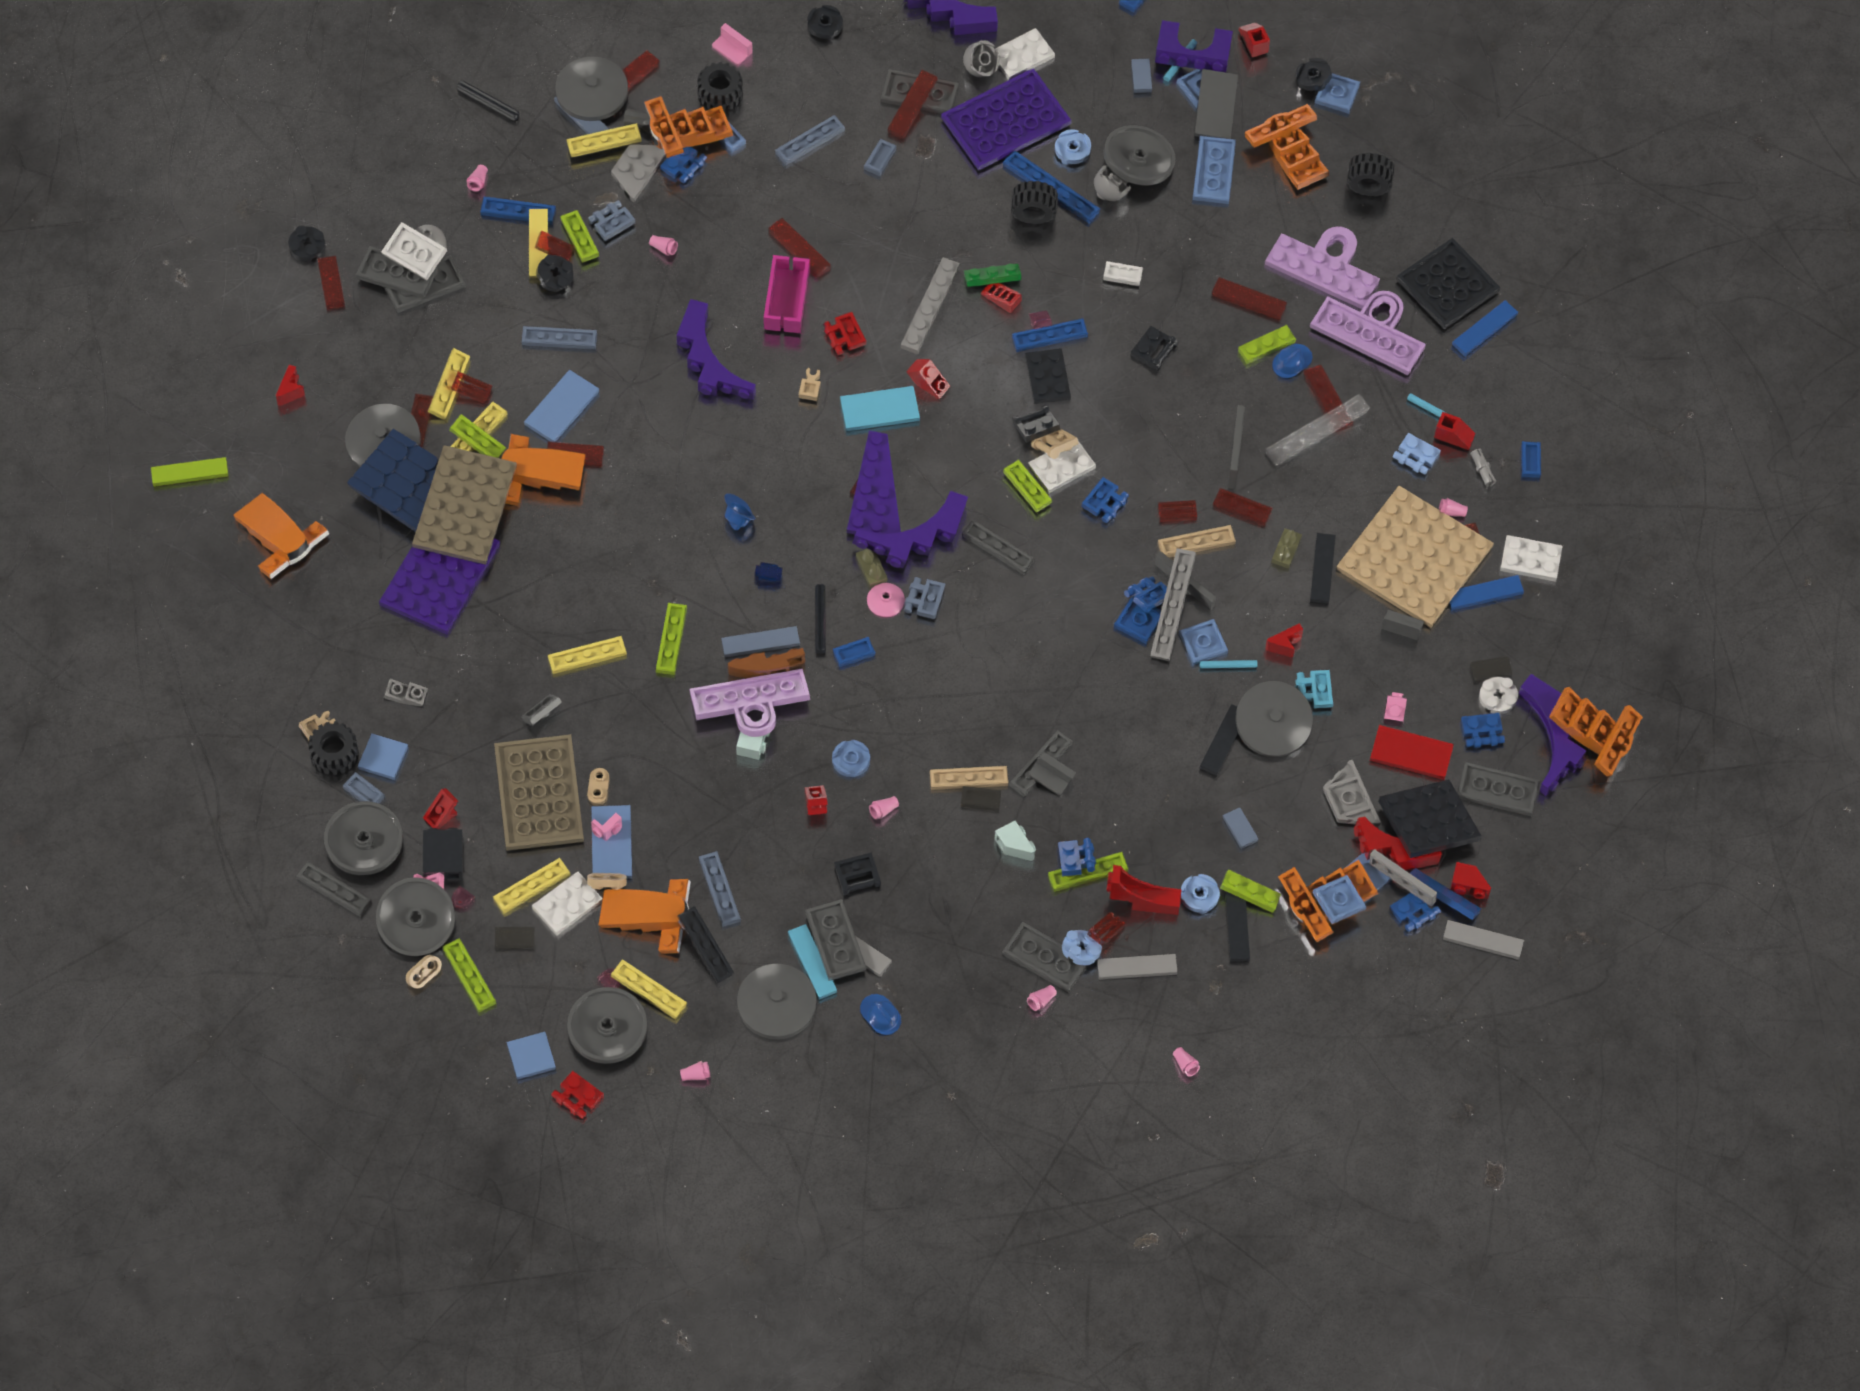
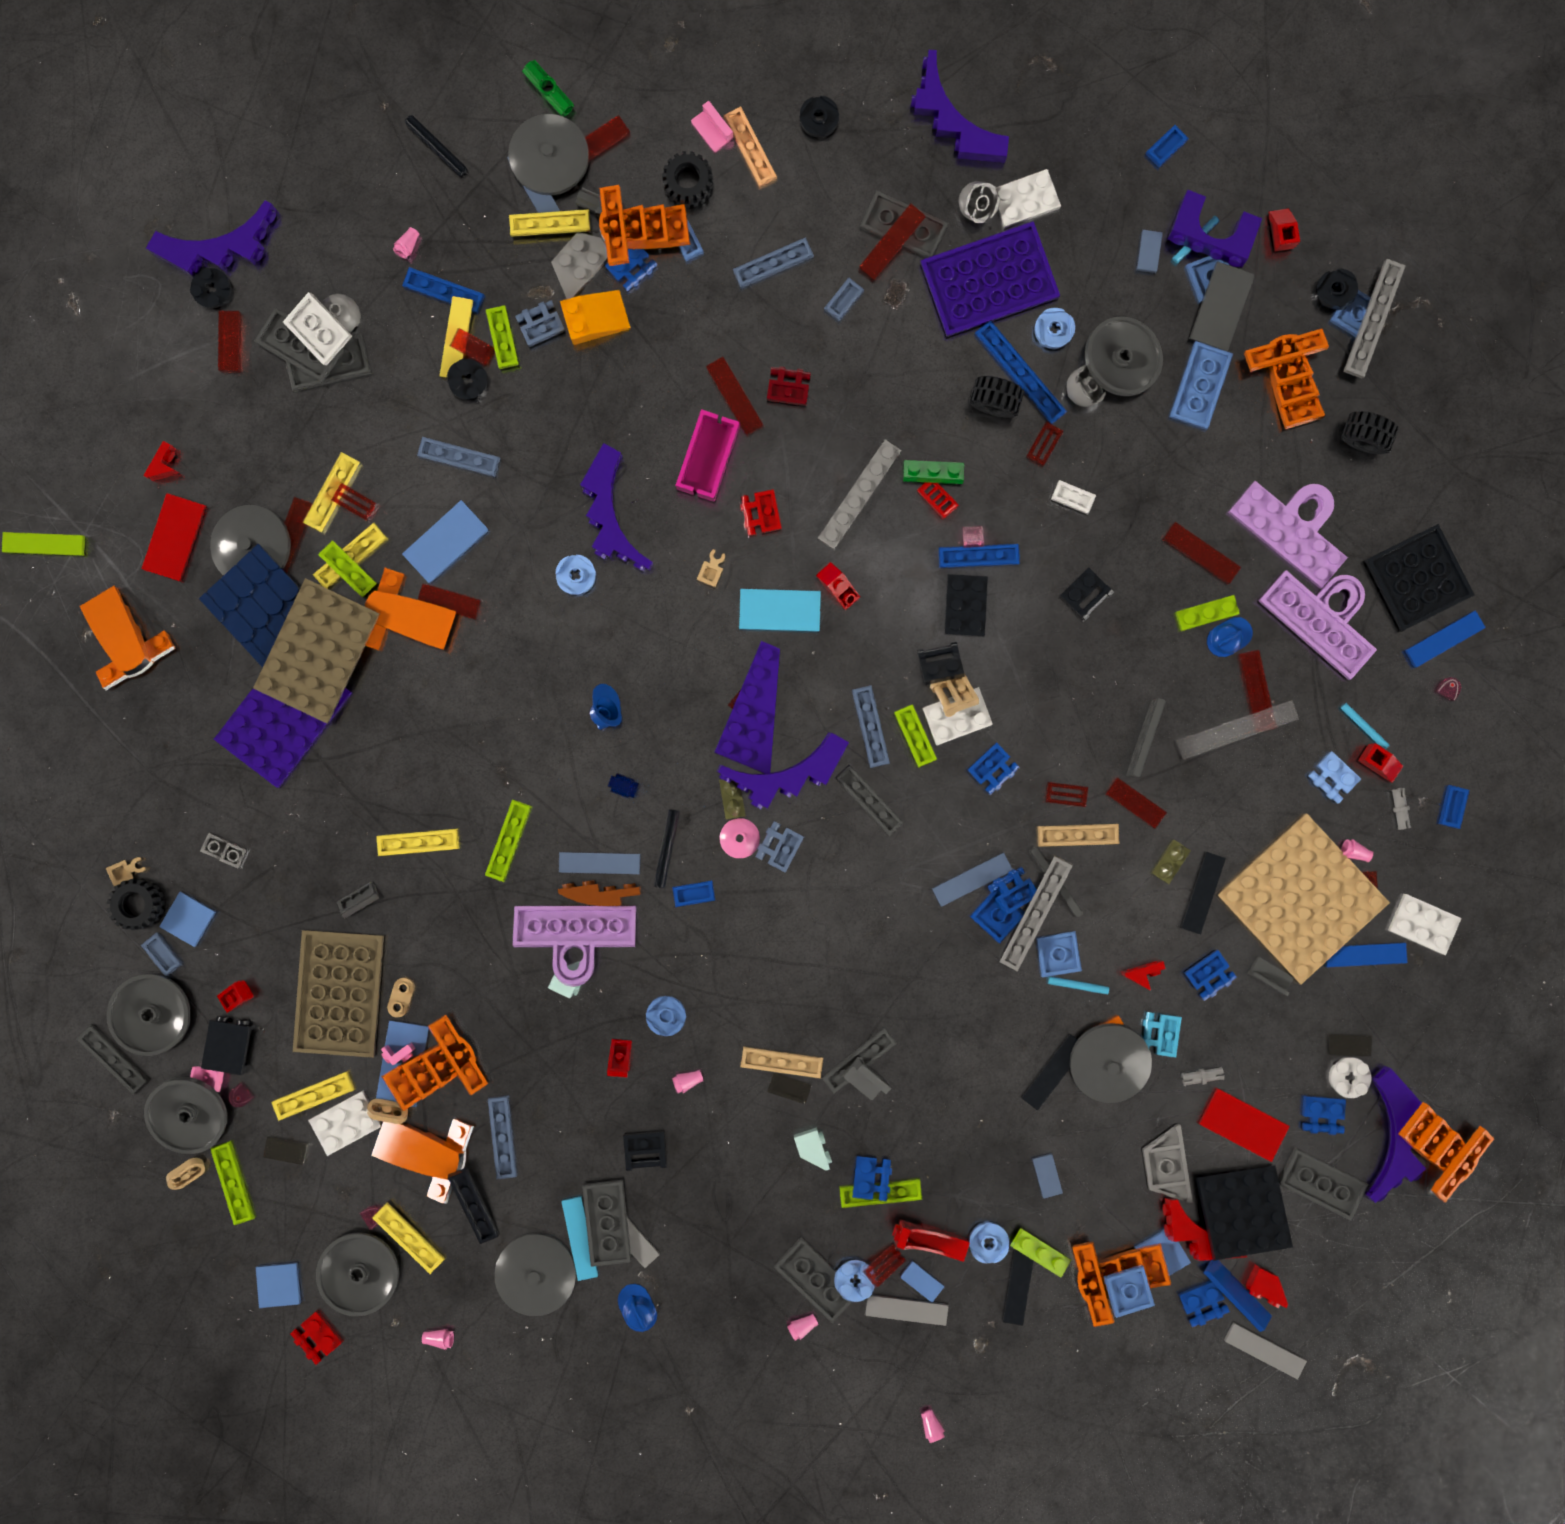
camera: 10 degrees right, 25 degrees up
bright pink cone [649,235,678,256] -> none
light grey tile [1369,849,1437,906] -> none
bright pink bracket [1384,692,1407,721] -> none
none -> red tile [141,493,207,582]
none -> dark purple arch [146,200,277,277]
none -> orange slope [381,1015,488,1111]
none -> green piece [522,60,575,117]
none -> light blue plate [556,555,596,596]
none -> light orange slope [560,290,631,345]
none -> light nougat tile [723,107,777,188]
none -> dark red plate [767,366,811,406]
none -> sand blue tile [852,685,890,768]
none -> medium blue tile [900,1260,944,1302]
none -> sand blue tile [932,853,1013,907]
none -> clear red tile [1026,421,1063,466]
none -> light grey pin [1181,1067,1224,1086]
none -> blue plate [1184,950,1237,1001]
none -> light grey plate [1343,259,1405,379]
none -> clear pink tile [1435,677,1461,701]

